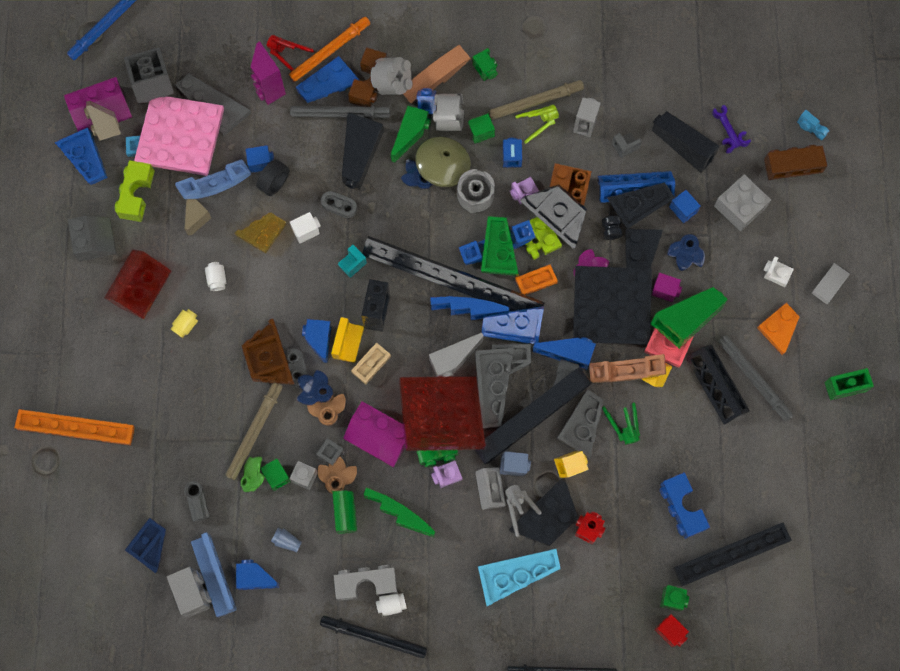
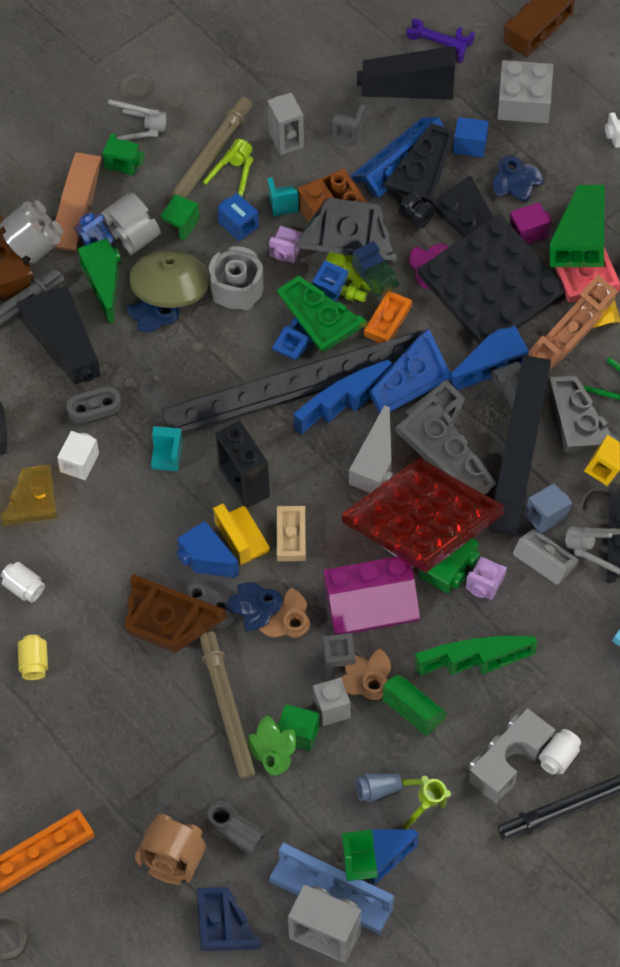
camera: 40 degrees left, 15 degrees down
none -> light grey plant [108,99,167,140]
none -> medium nougat brick [135,814,206,885]
none -> teal panel [267,177,299,217]
none -> green panel [341,830,378,881]
none -> leg [352,241,399,296]
none -> lime plant [401,776,451,830]

